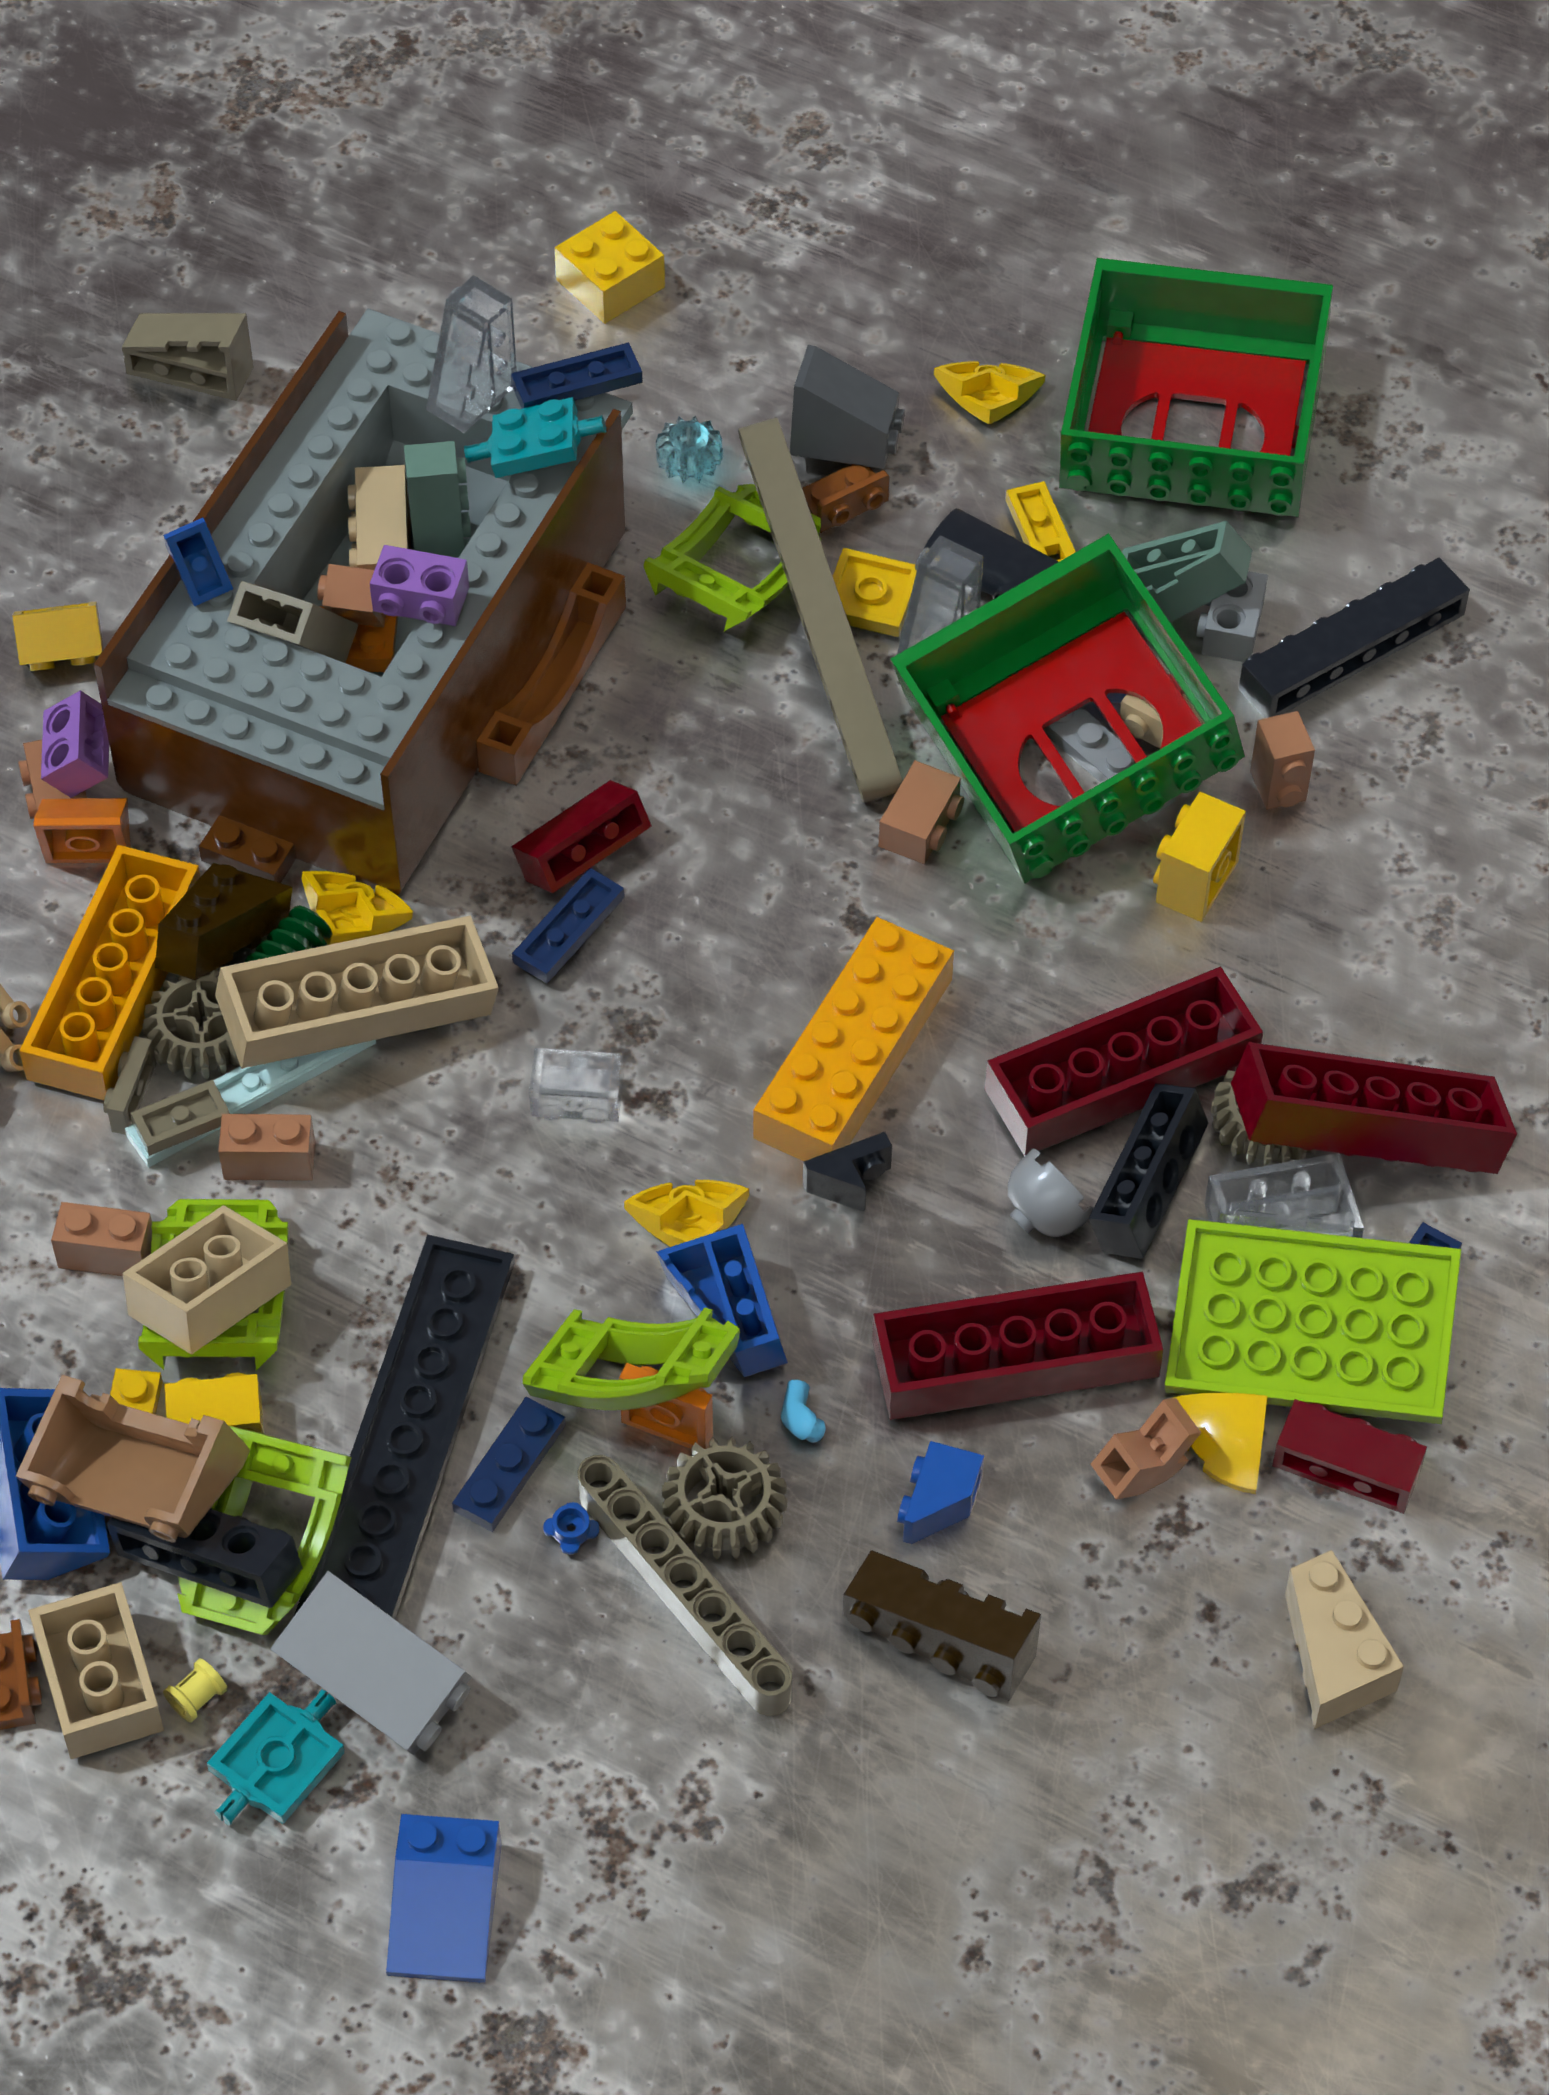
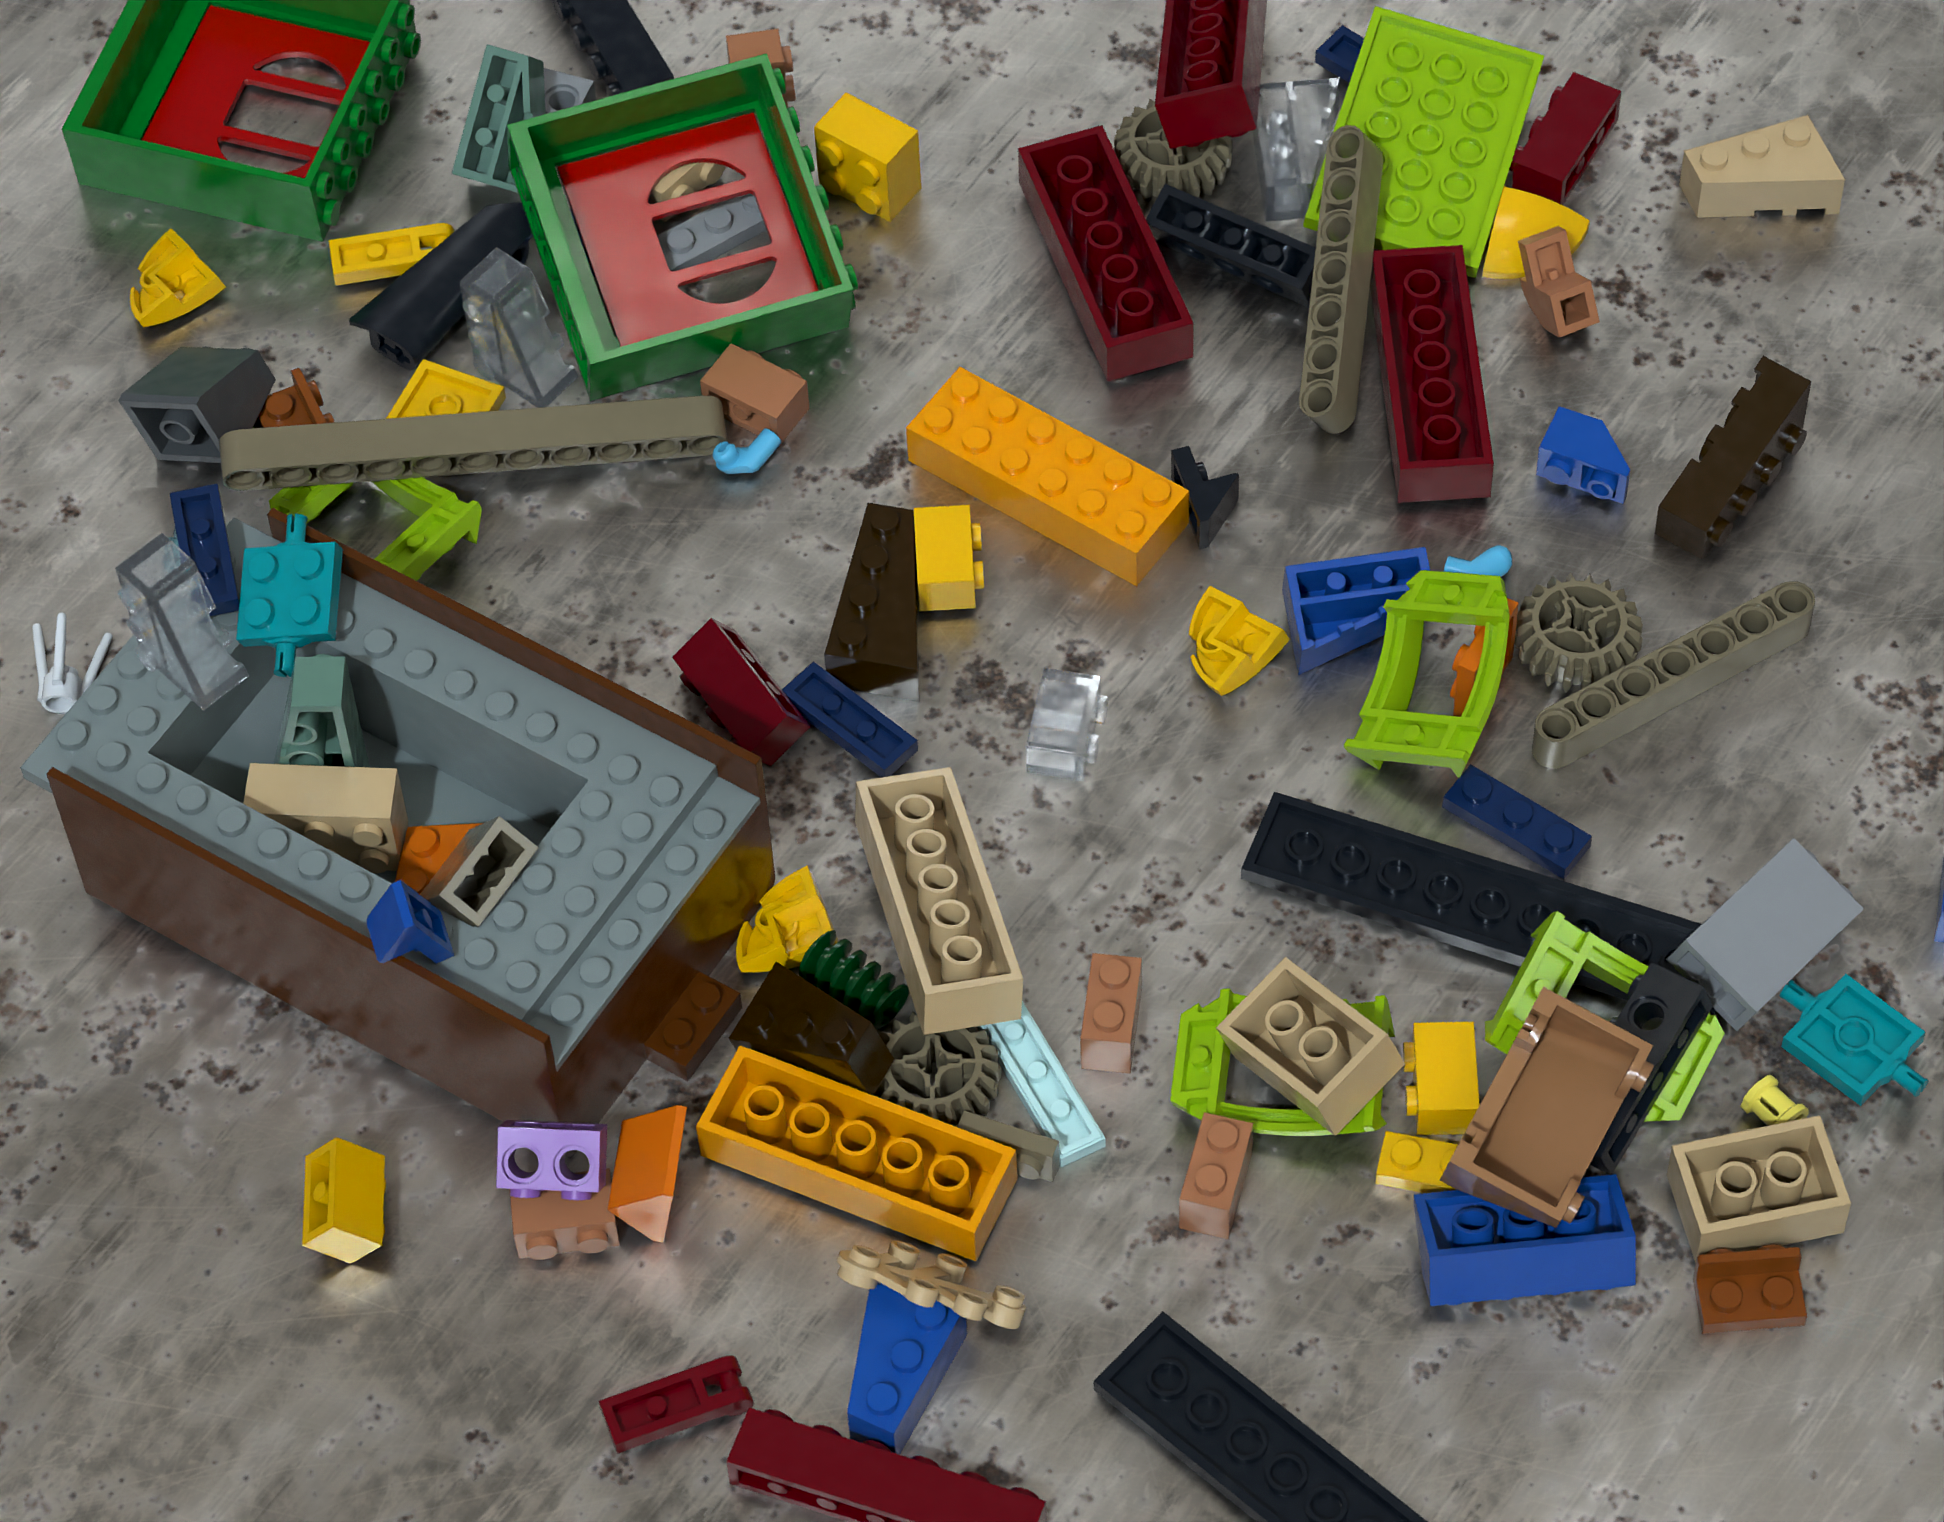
camera: 80 degrees left, 0 degrees up
dark tan plate [130,1079,230,1156] -> none
nougat brick [317,564,386,628] -> none
medium lavender brick [370,545,469,626] -> none
blue plate [543,1502,600,1555] -> none
light grey cylinder [1008,1148,1093,1237] -> none
none -> medium azure arm [712,428,782,474]
none -> dark brown wedge [824,503,920,702]
none -> yellow brick [914,505,984,611]
none -> dark tan beam [1299,125,1383,434]

